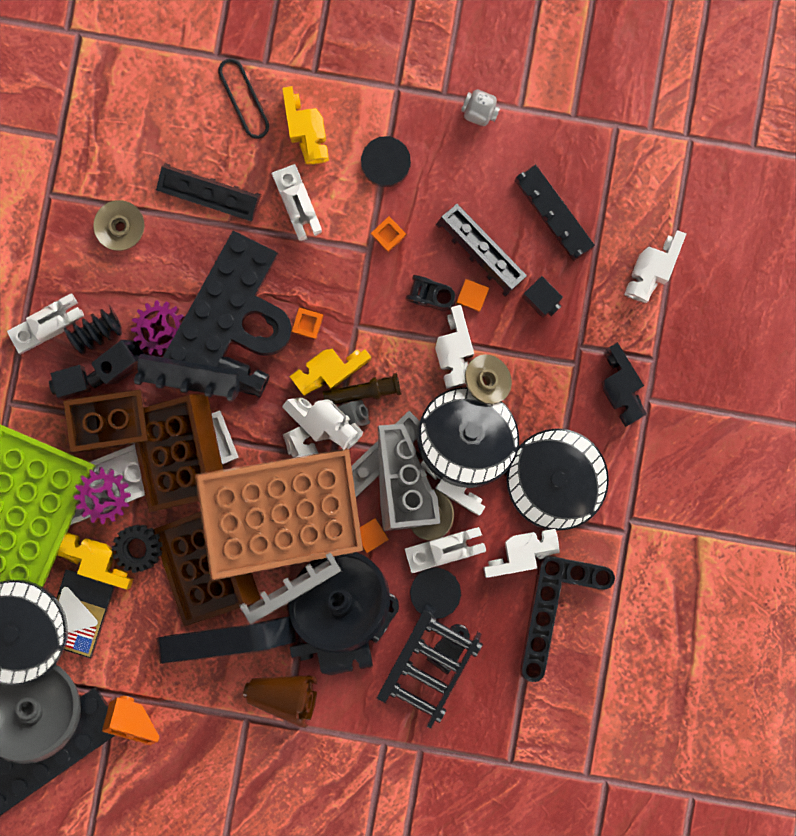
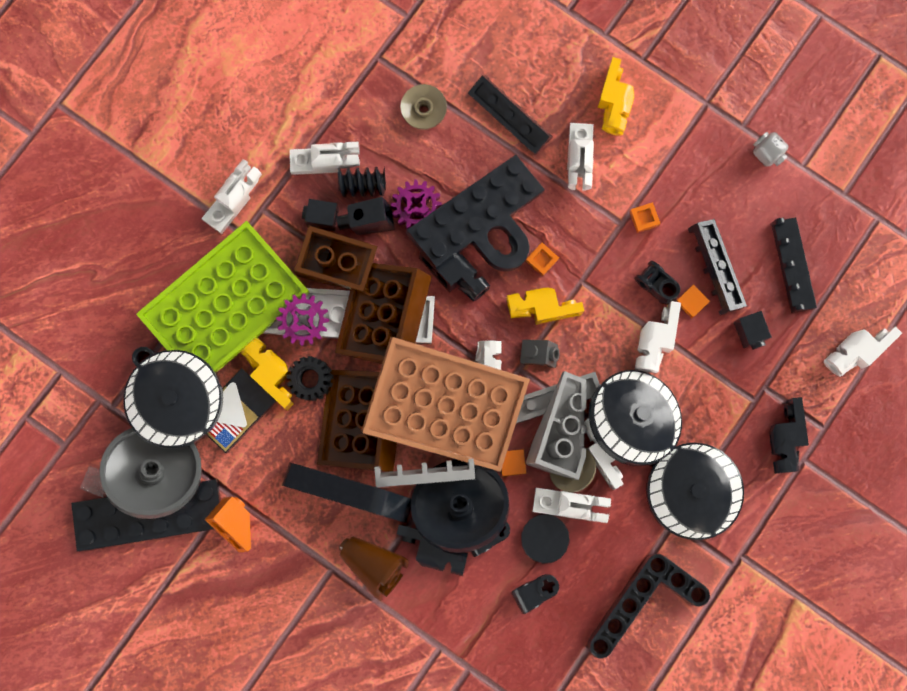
camera: 25 degrees right, 5 degrees down
black hinge [134,354,239,401] -> none
black piece [218,58,269,139] -> none
white plate [282,397,363,450] -> none
dark brown pin [323,373,402,405] -> none
black tile [361,136,411,187] -> none
black fence [376,604,483,728] -> none
dark tan dish [465,355,512,404] -> none
white plate [483,529,560,578] -> none

